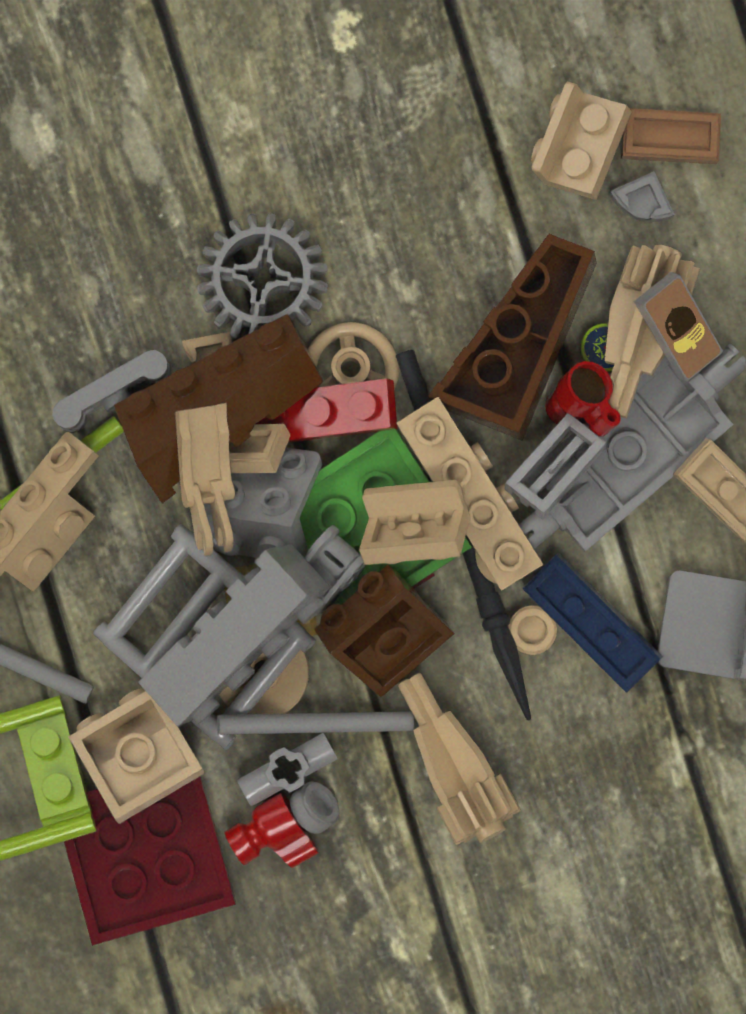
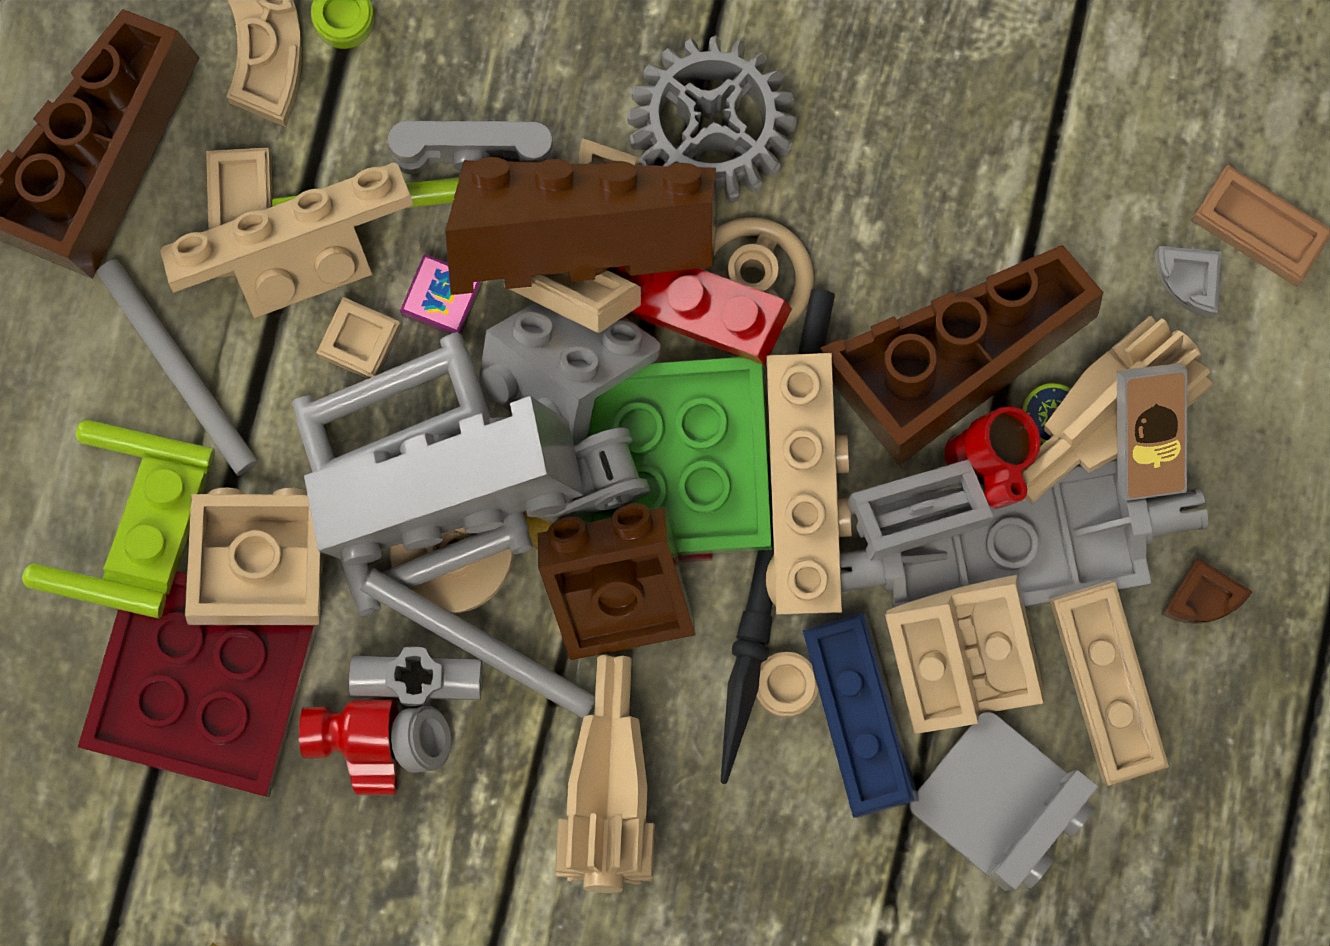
camera: 30 degrees right, 5 degrees down
tan arm [175,403,235,556] -> none
tan bracket [359,480,470,565] -> none
tan bracket [531,81,632,200] -> none
none -> tan tile [316,297,402,379]
none -> tile [400,254,483,334]
none -> tan slope [885,575,1045,734]

